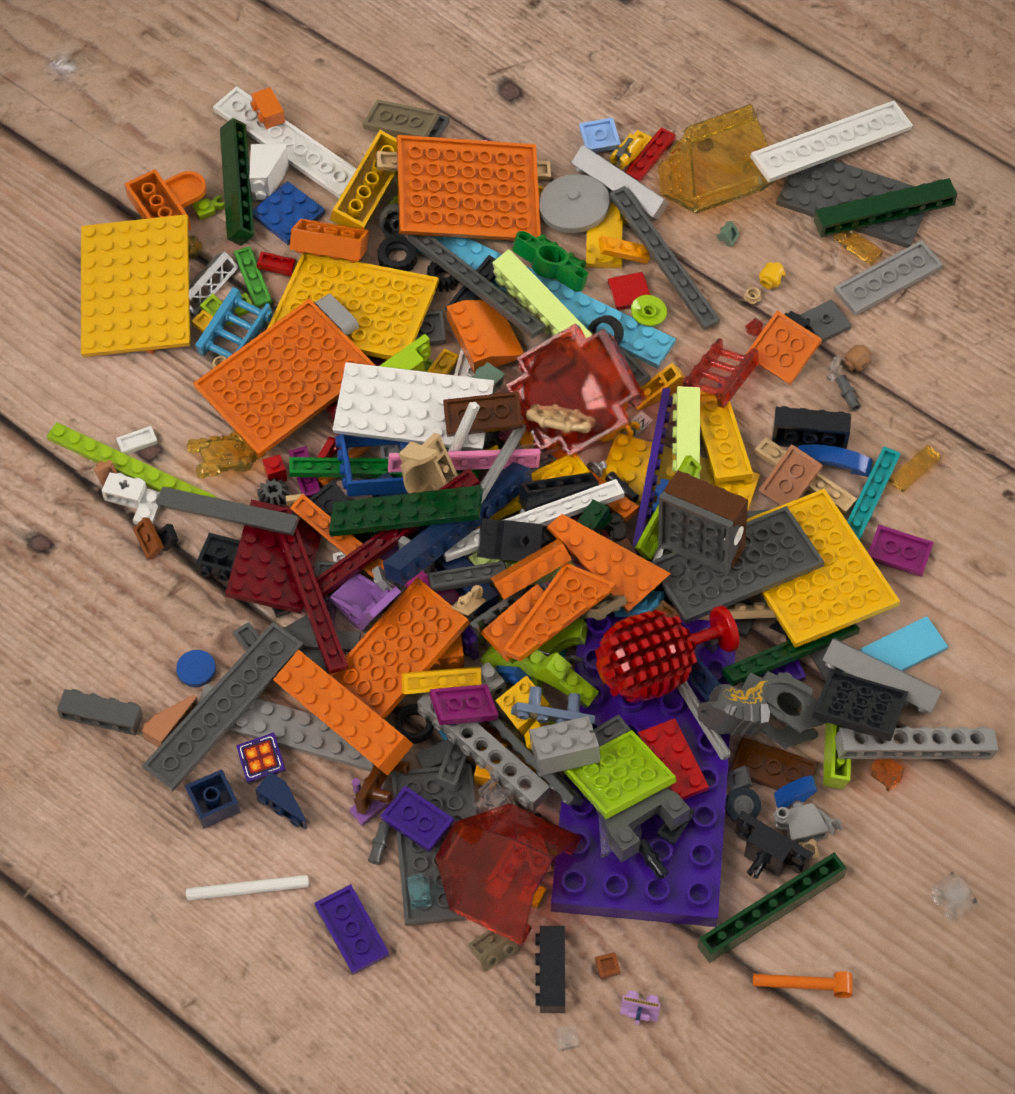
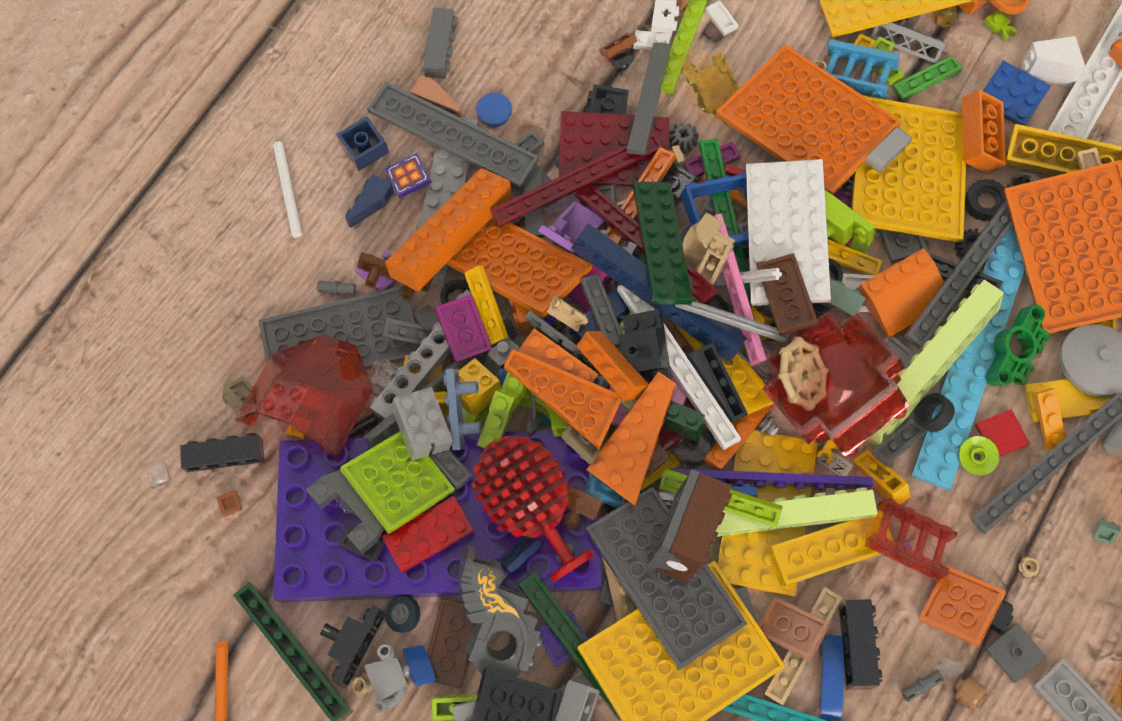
camera: 85 degrees right, 10 degrees up
dark green brick [220,118,254,246] -> none
red plate [257,251,296,276] -> none
red brick [262,454,288,482] -> none
dark purple plate [314,884,390,975] -> none
dark purple plate [380,786,454,853] -> none
clear light blue brick [407,874,432,909] -> none
black pin [605,471,639,503] -> none
lavender hips [620,990,661,1026] -> none
black pin [639,839,669,880] -> none
light grey axle [677,681,731,760] -> none
dark grey plate [727,766,753,791] -> none
clear red plate [745,318,763,337] -> none
yellow head [759,262,786,289] -> none

